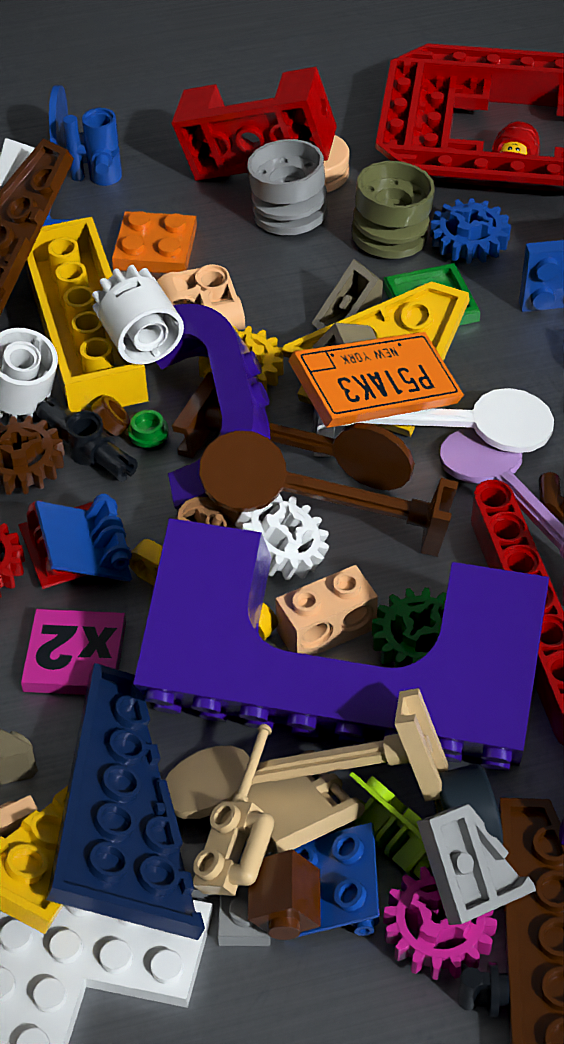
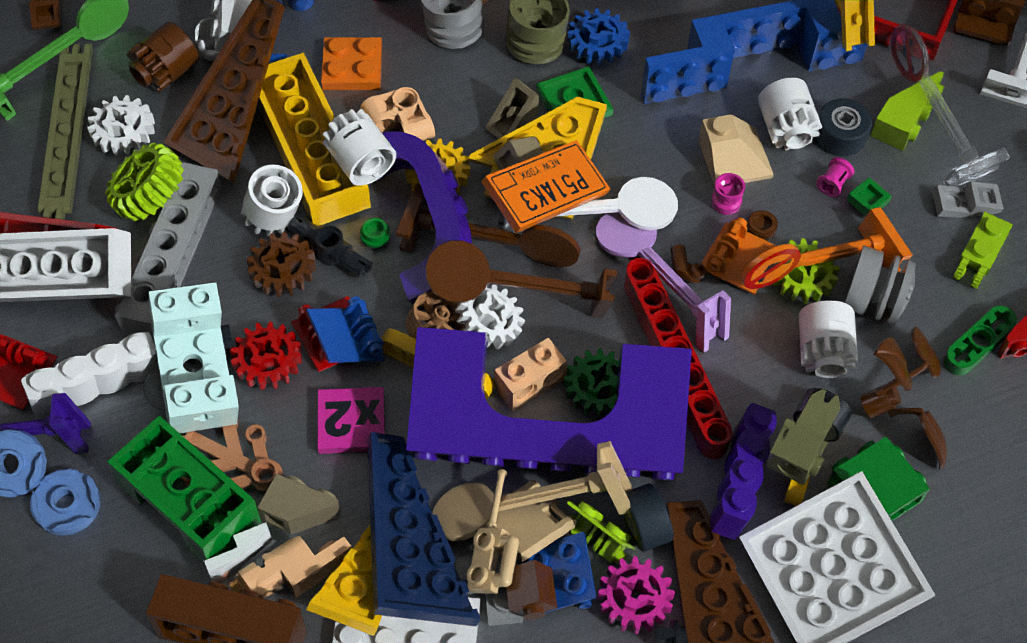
camera: 10 degrees left, 10 degrees up
reddish brown tile [91,395,130,436] -> none
light grey wing [417,804,536,925] -> none

